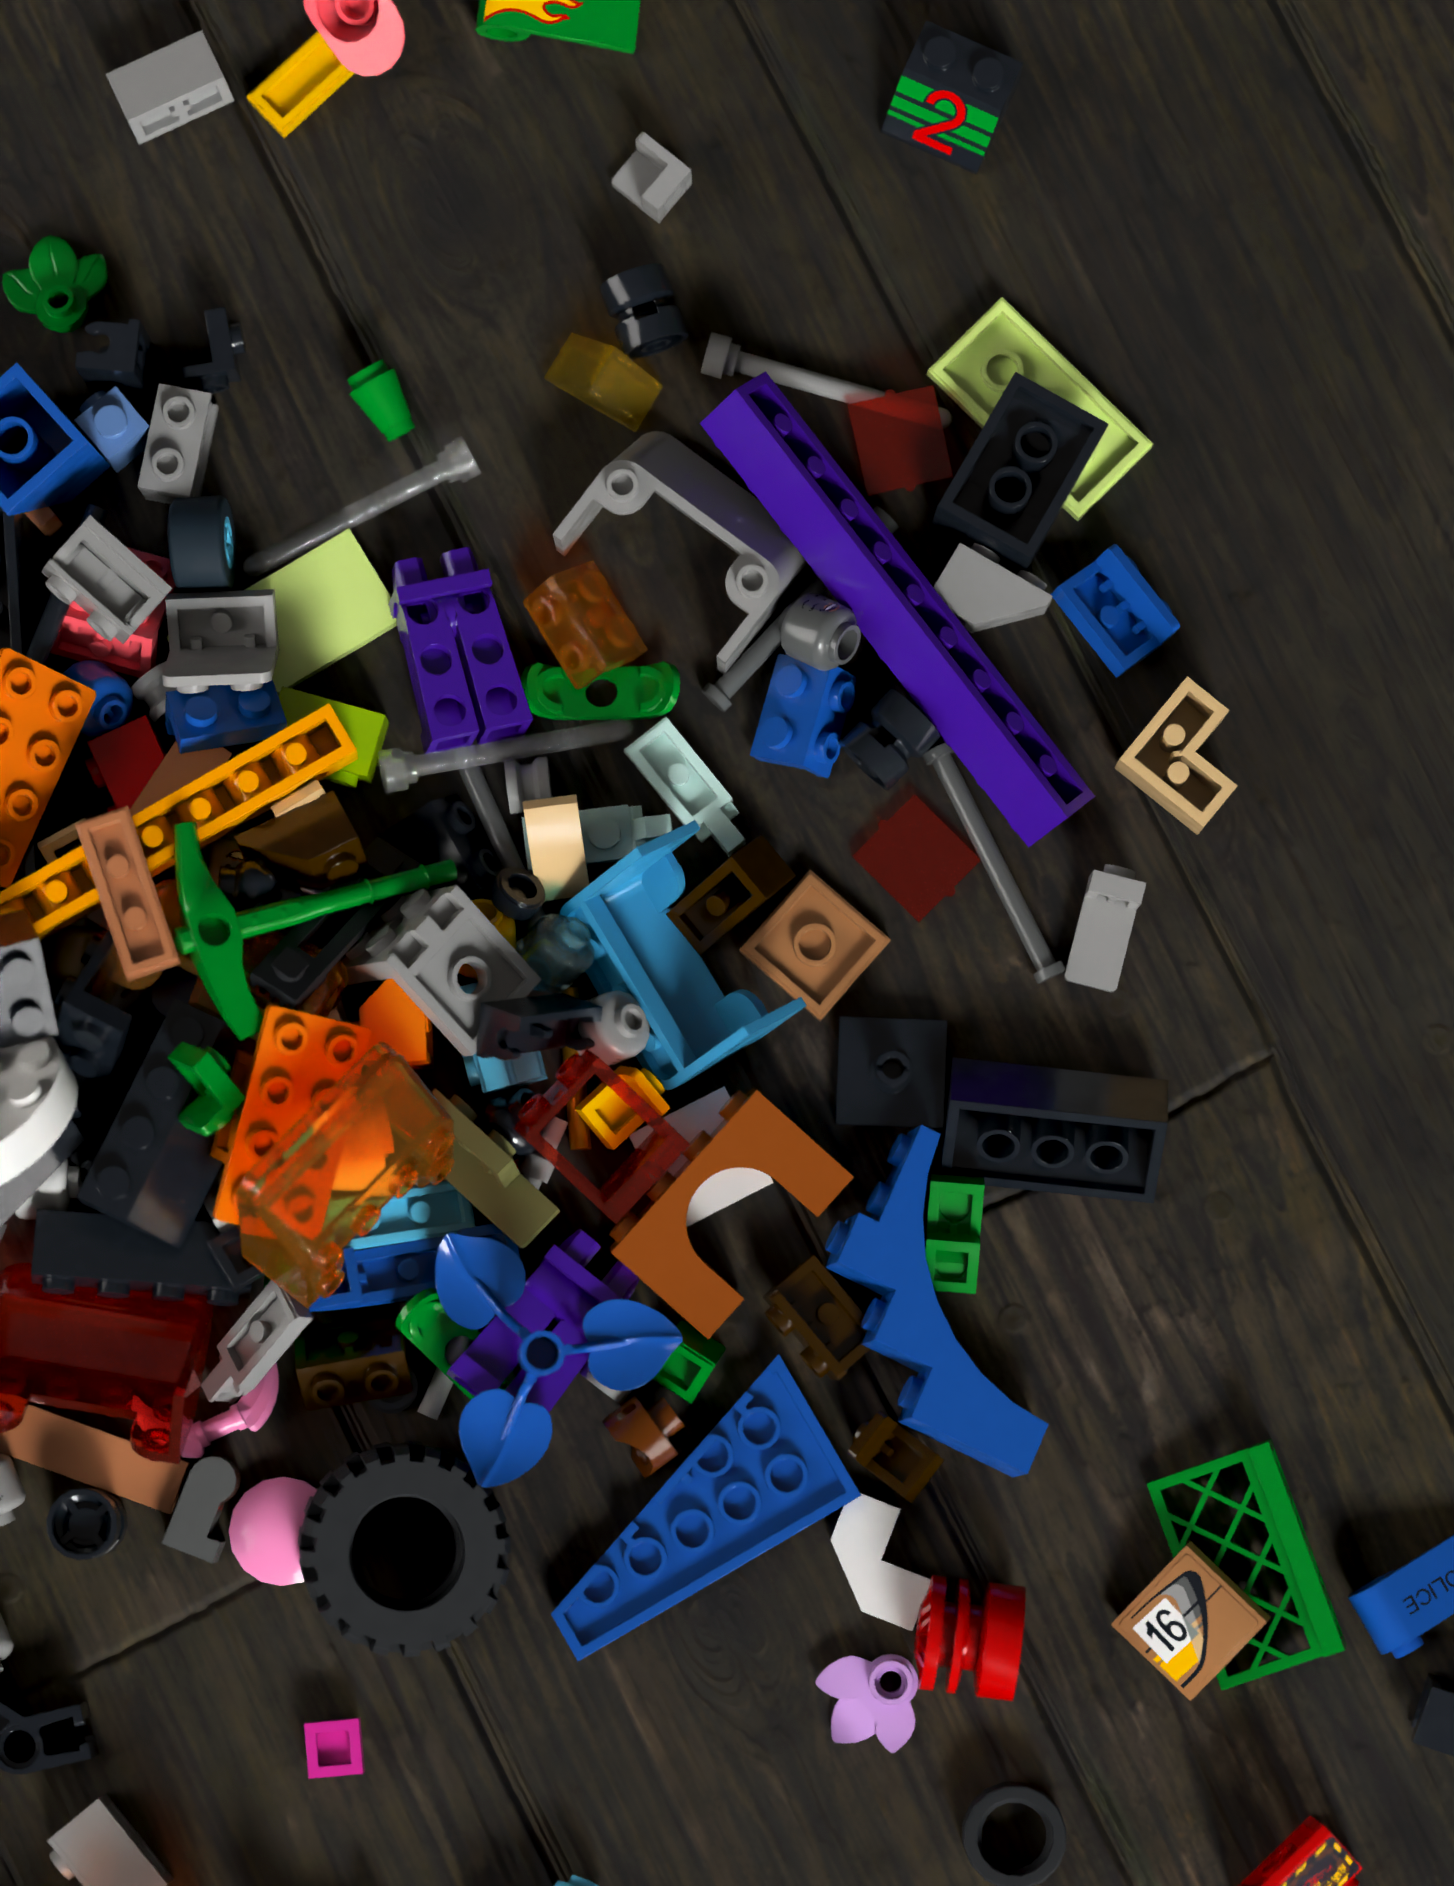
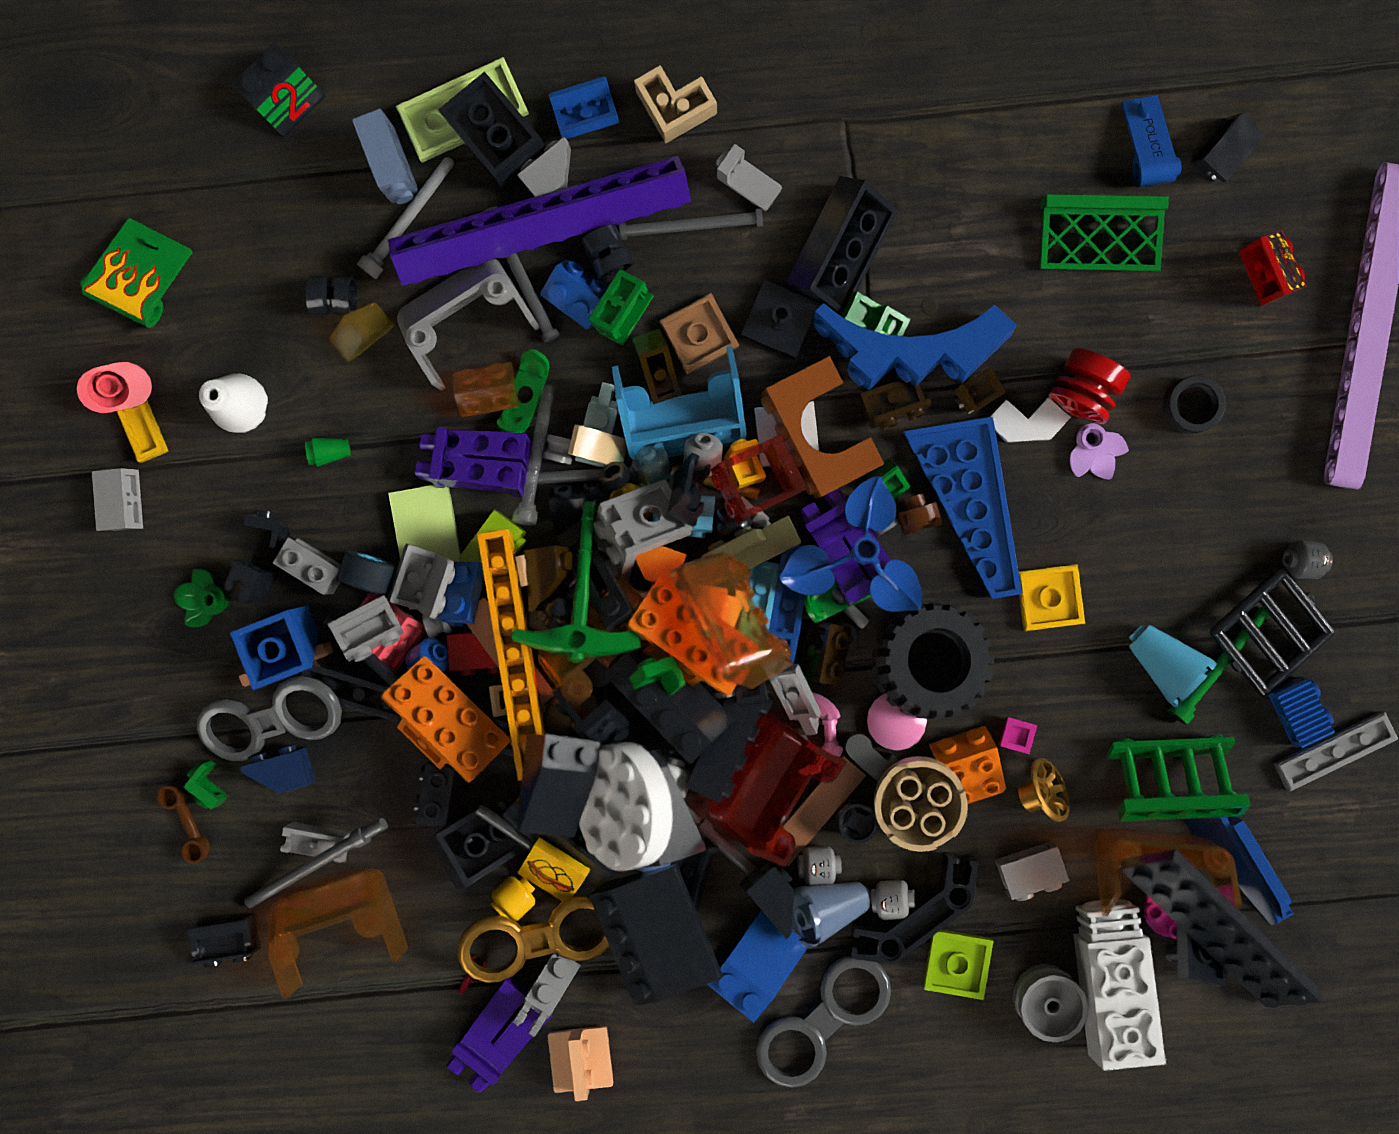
camera: 70 degrees left, 5 degrees up
medium blue brick [74,386,150,473] -> none
nougat tile [75,806,181,981] -> none
clear piece [244,436,482,577] -> none
light grey panel [612,131,692,223] -> none
light aqua hinge [624,717,746,857] -> none
dark grey head [779,592,861,671] -> none
clear red piece [847,385,953,496] -> none
clear red piece [852,794,981,923] -> none
slope [1111,1541,1271,1701] -> none
none -> white cone [199,374,268,433]
none -> sand blue brick [352,109,419,204]
none -> green hinge [588,269,654,346]
none -> tan cylinder [874,756,968,851]
none -> orange bracket [929,726,1006,804]
none -> pearl gold wheel [1018,758,1070,822]
none -> yellow tile [1019,564,1085,631]

